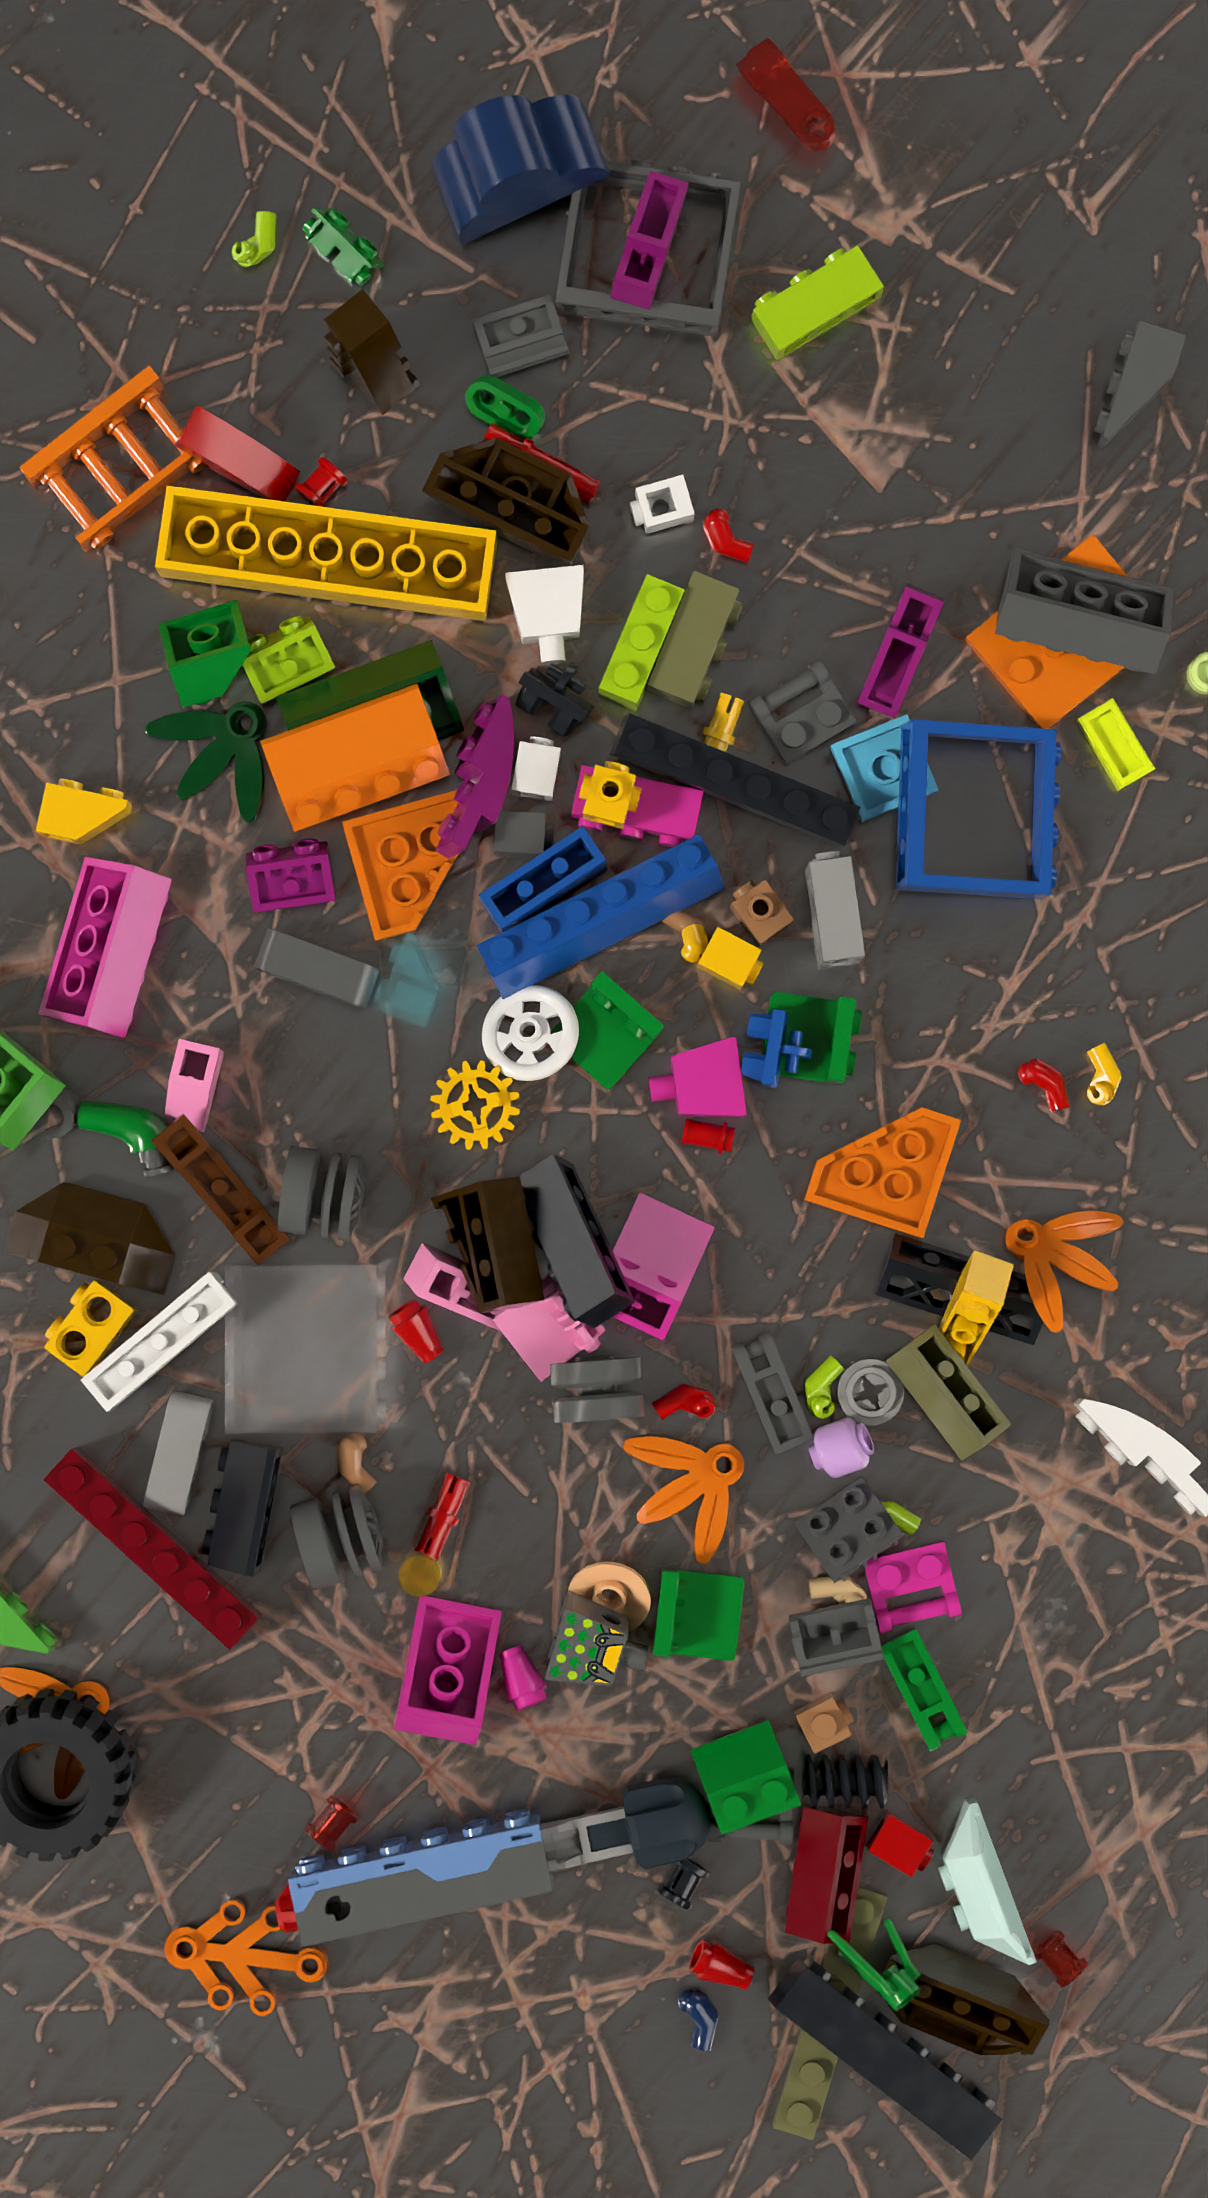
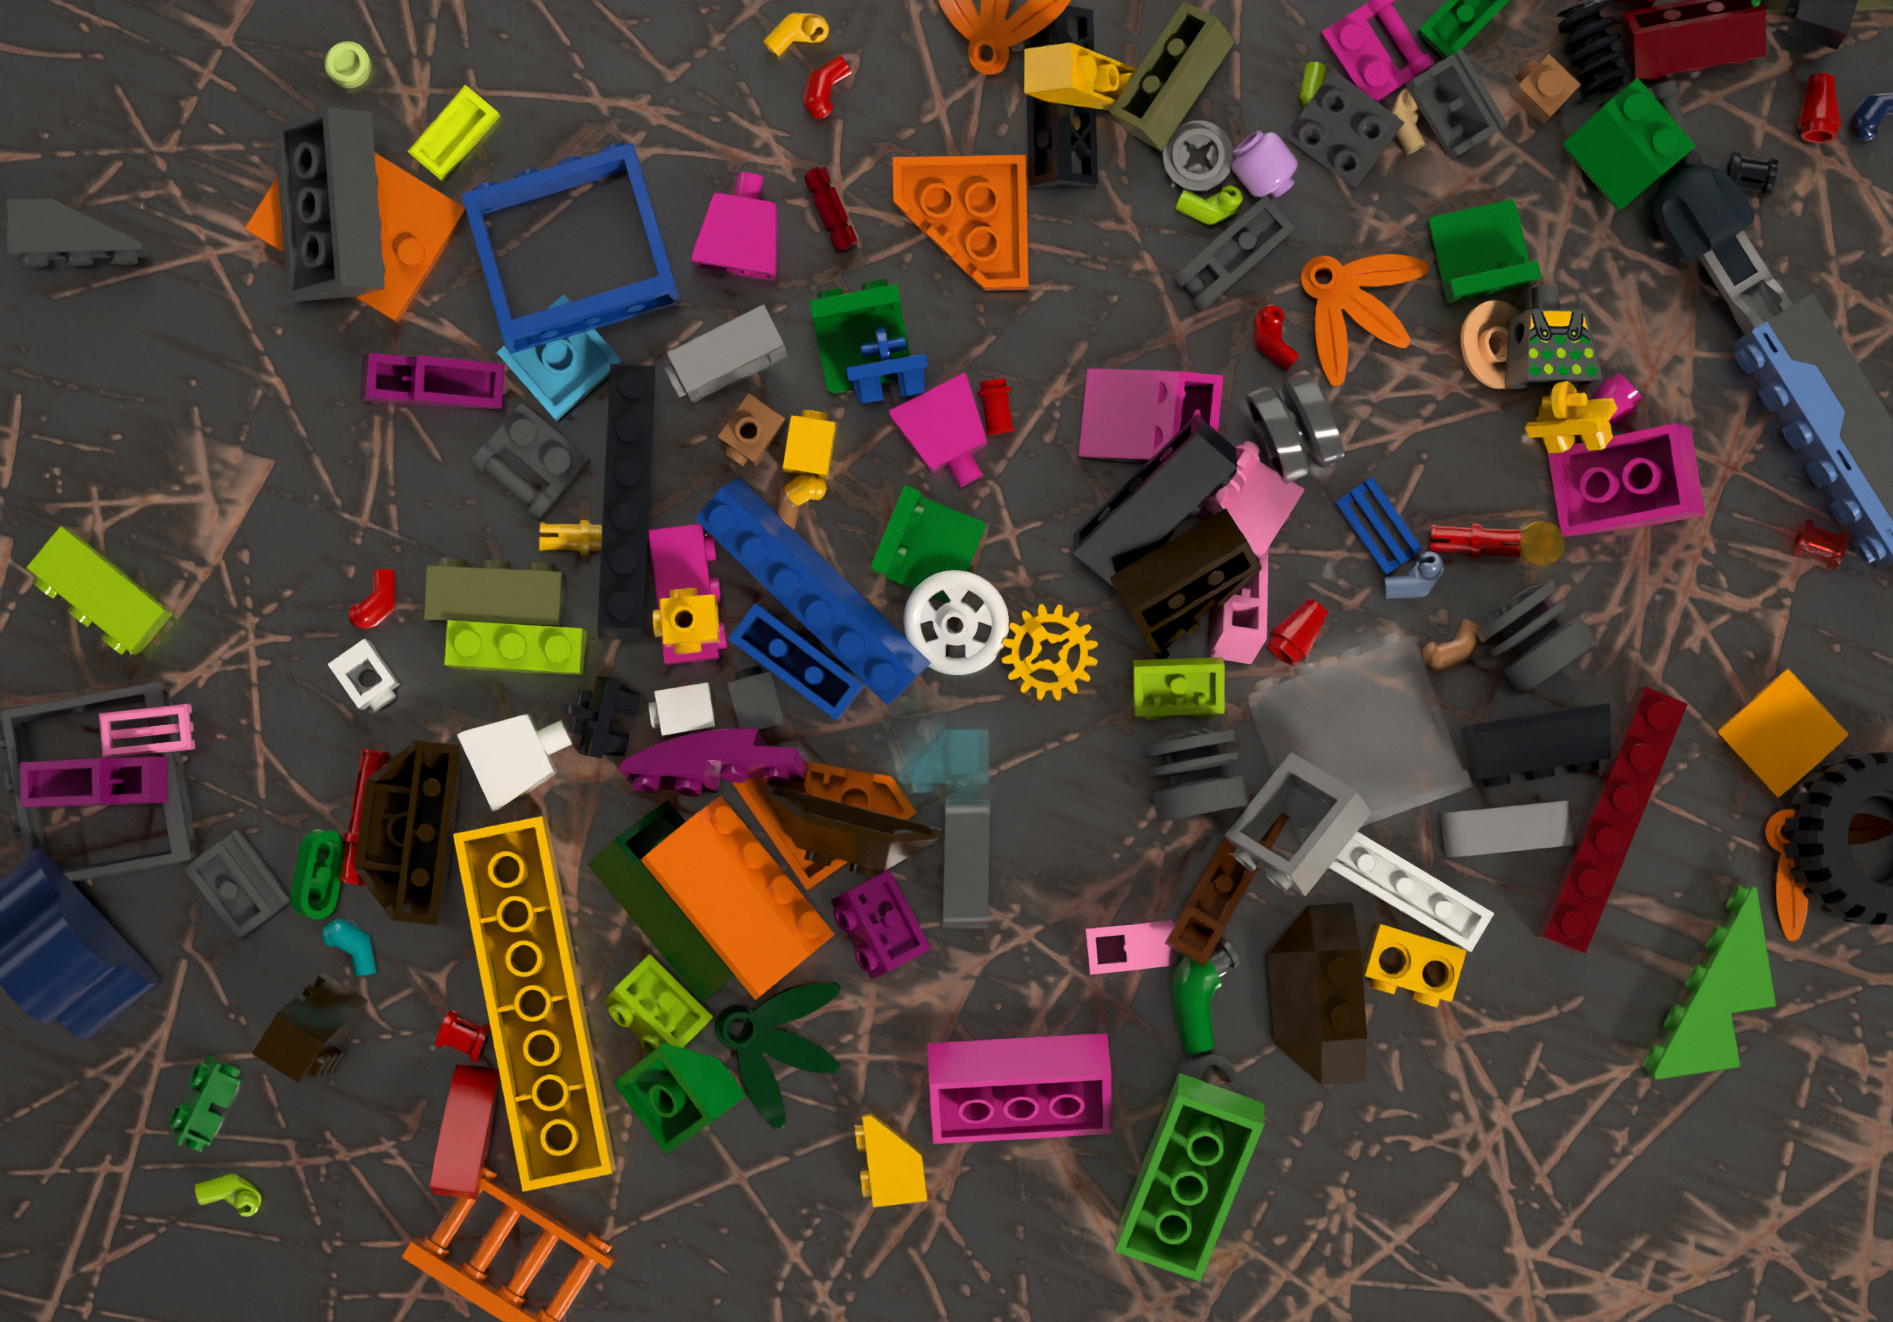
camera: 105 degrees left, 0 degrees up
none -> bright pink tile [99,704,195,759]
none -> teal arm [322,919,377,977]
none -> dark pink torso [691,172,778,281]
none -> dark brown wedge [764,784,942,877]
none -> dark red axle [804,166,857,252]
none -> lime bracket [1132,657,1225,721]
none -> light grey window [1225,752,1372,896]
none -> blue tile [1334,477,1423,576]
none -> sand blue arm [1383,551,1444,599]
none -> yellow hips [1525,381,1617,453]
none -> light orange slope [1718,668,1849,798]

